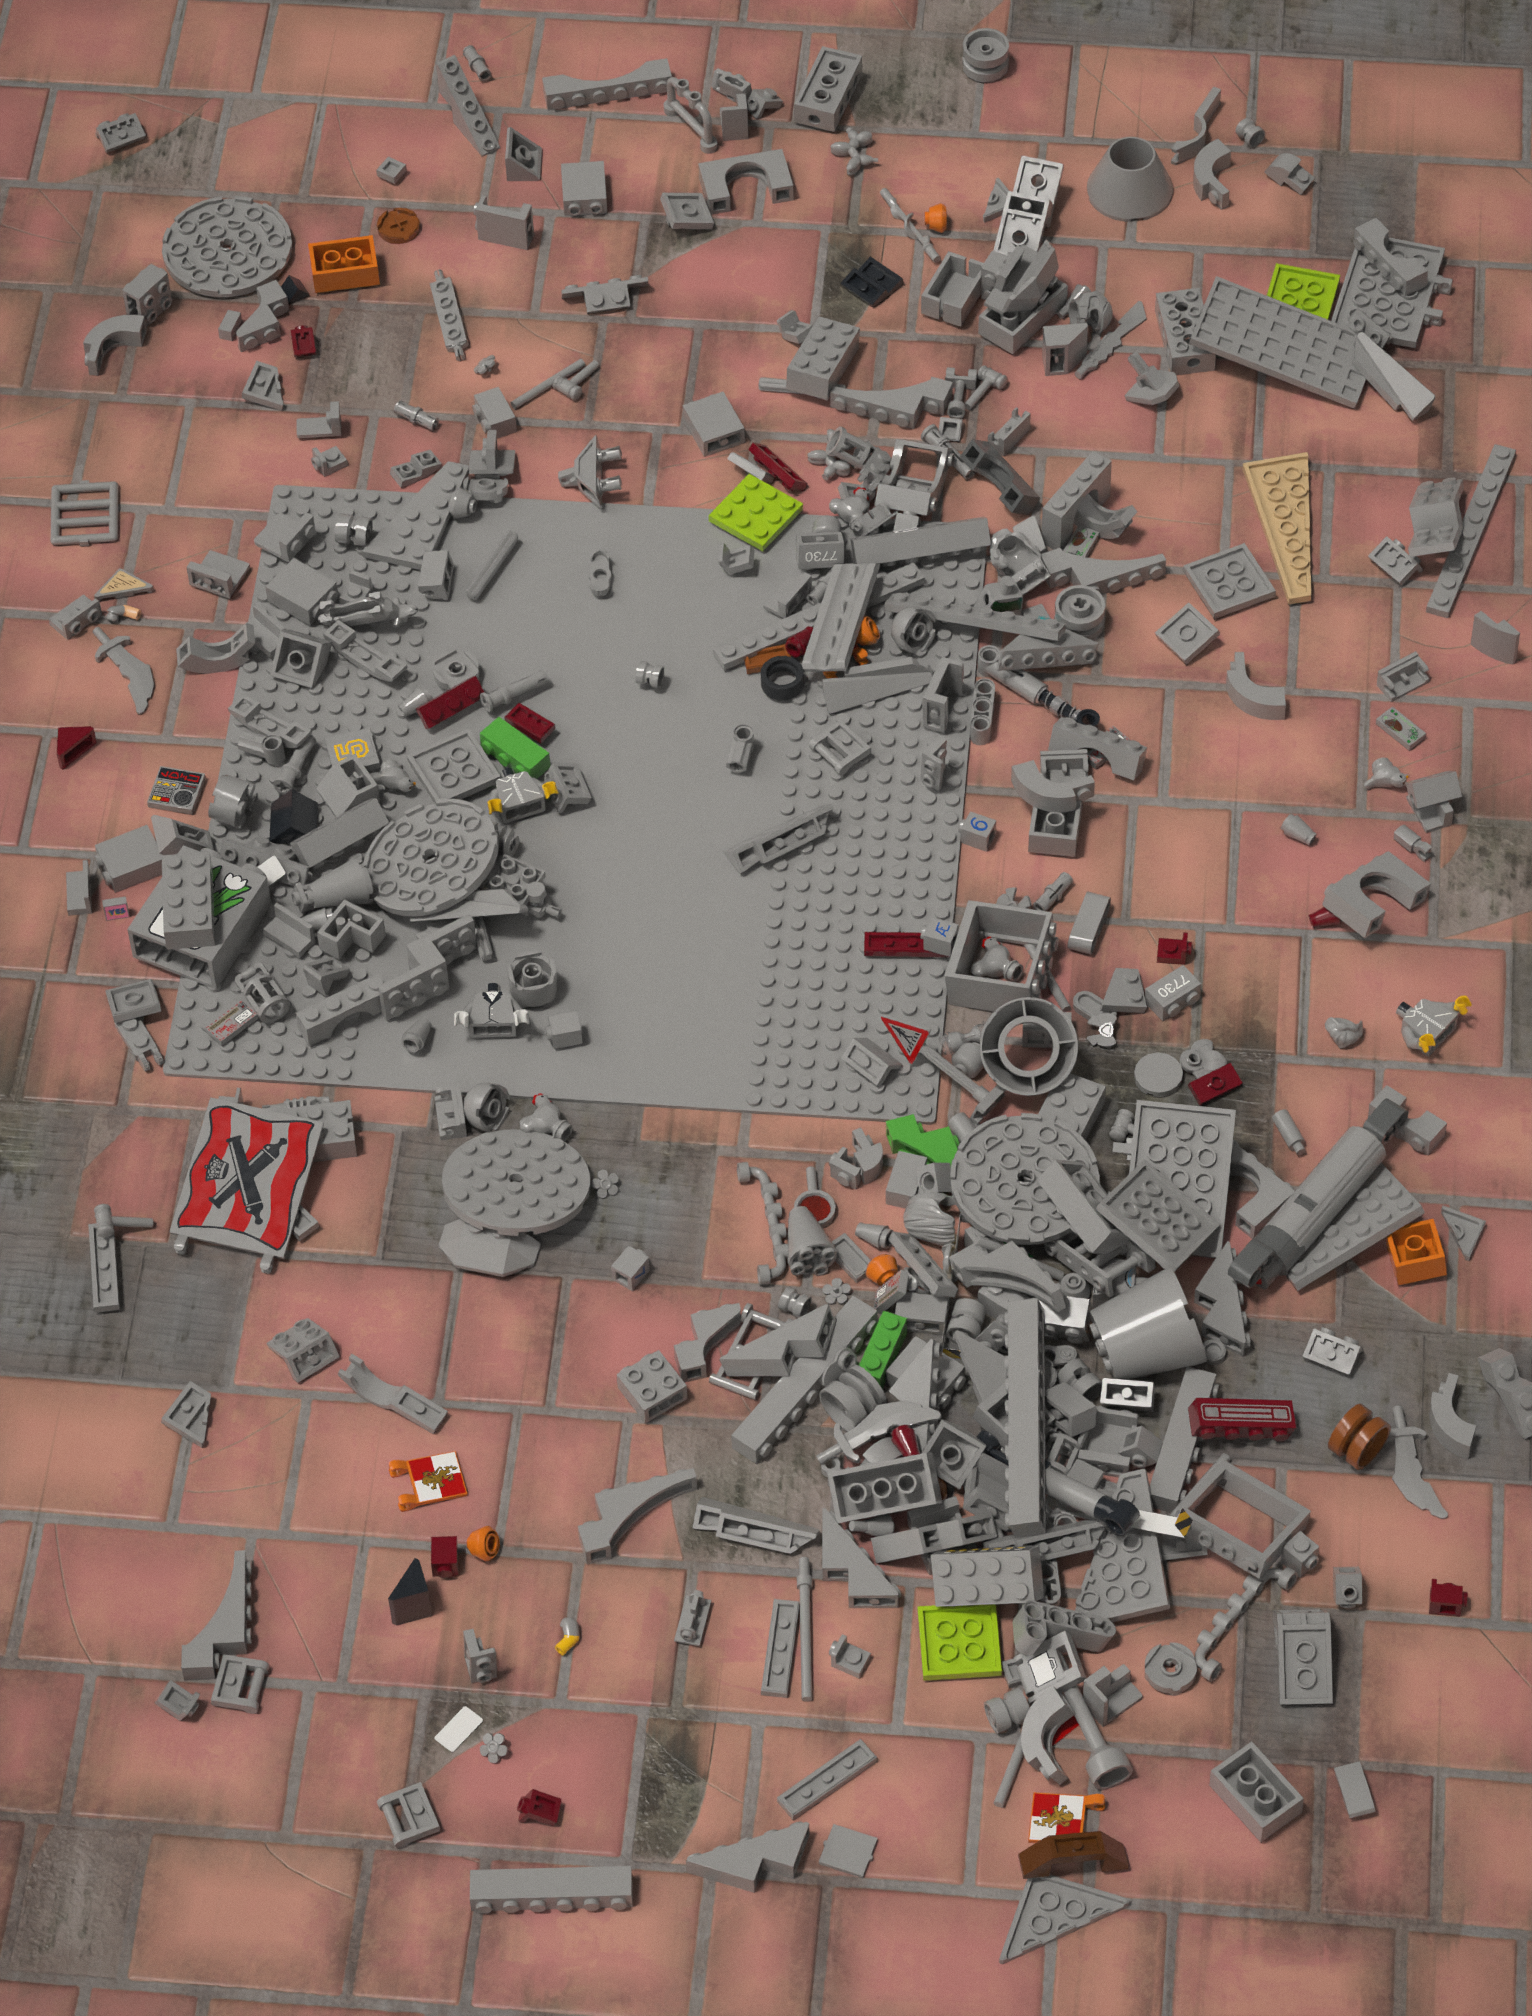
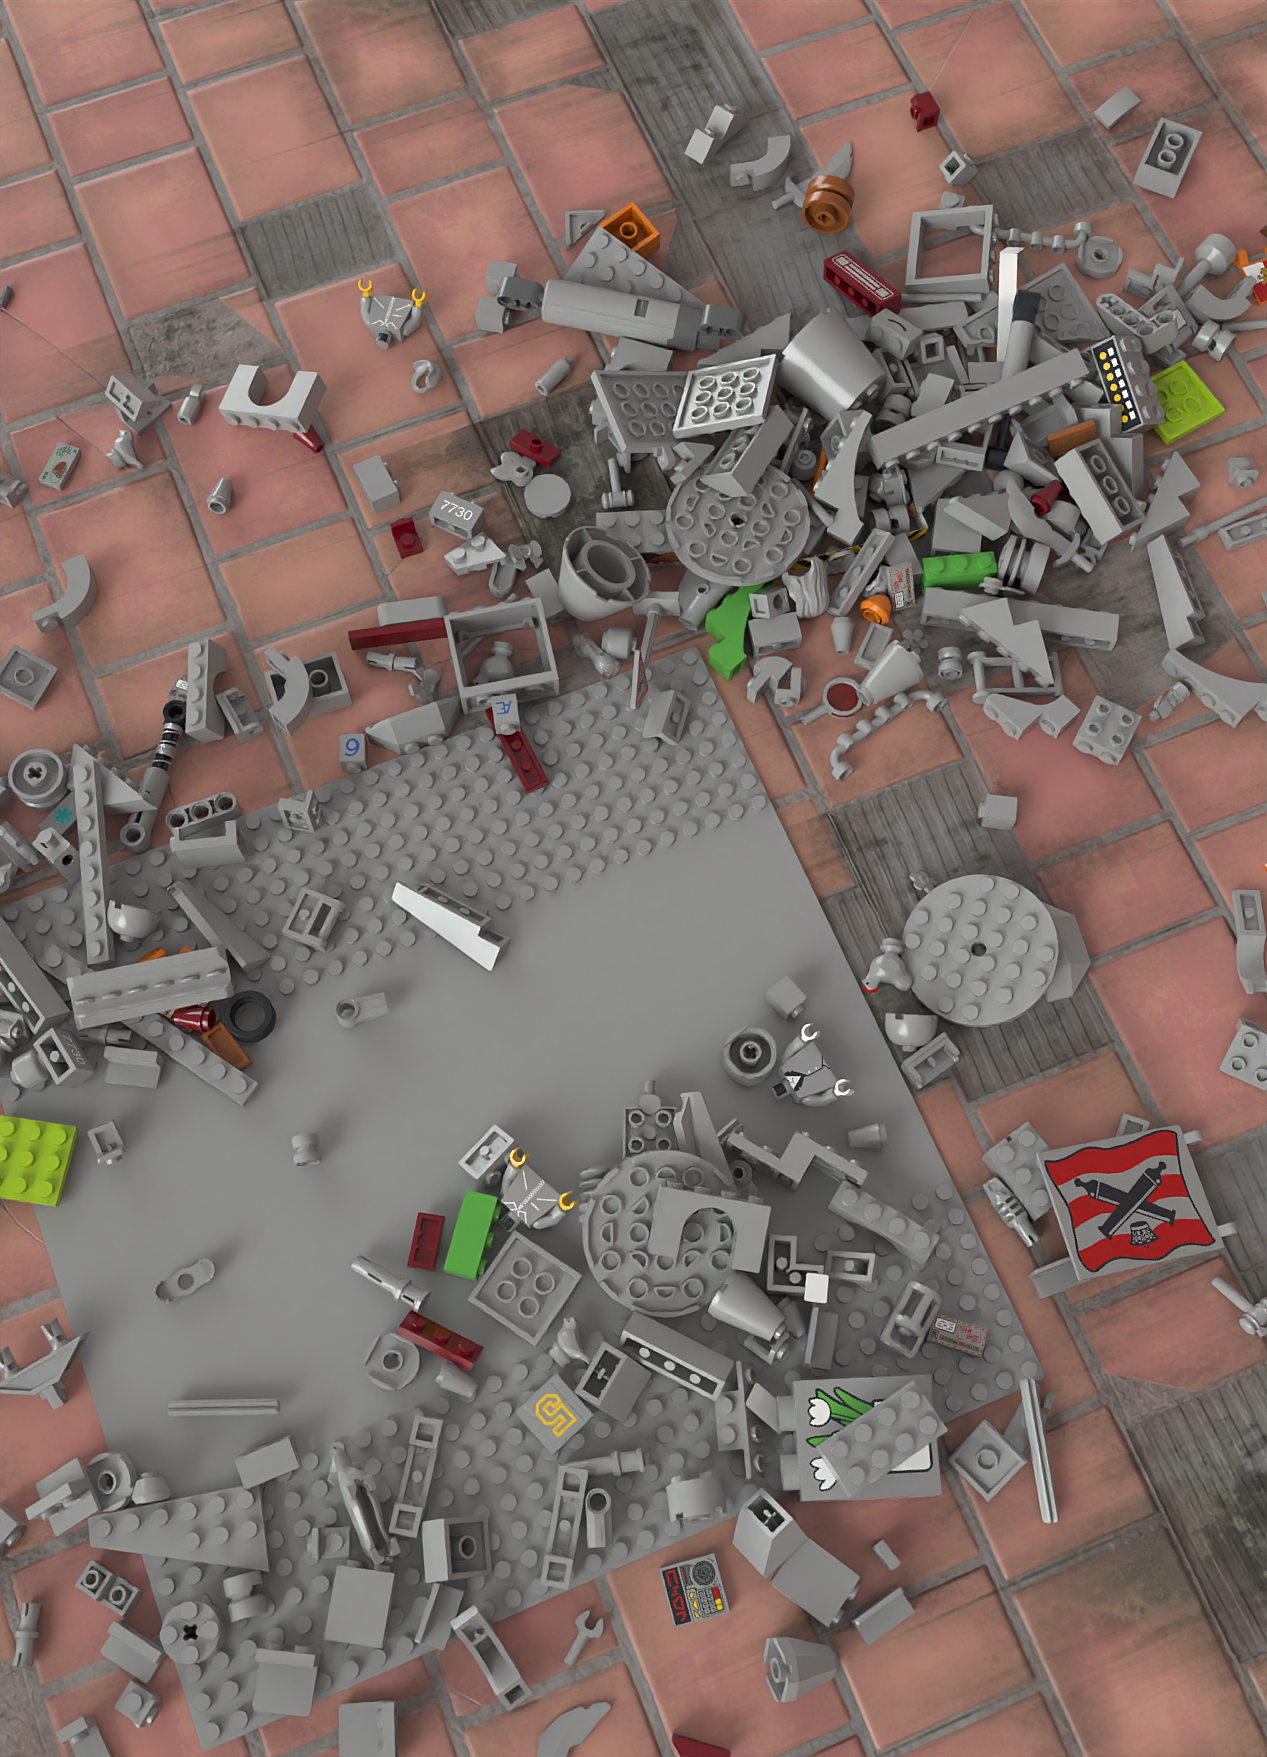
camera: 120 degrees left, 15 degrees up
black slope [269,789,318,844] -> none
light grey bracket [1273,1609,1333,1704] -> none
light grey bracket [1302,1327,1363,1376] -> none
none -> light grey panel [100,1620,167,1683]
none -> light grey brick [159,1601,226,1664]
none -> dark red tile [348,618,448,650]
none -> light grey brick [353,455,402,514]
none -> light grey wedge [365,695,462,755]
none -> light grey bar [564,1610,603,1667]
none -> light grey arch [647,1180,771,1273]
none -> light grey slope [670,442,715,485]
none -> light grey cone [763,1637,839,1702]
none -> white sticker [804,1273,829,1303]
none -> light grey brick [865,308,923,361]
none -> light grey axle [1020,1378,1059,1523]
none -> dark orange tile [1047,419,1097,458]
none -> light grey piece [1148,682,1191,722]

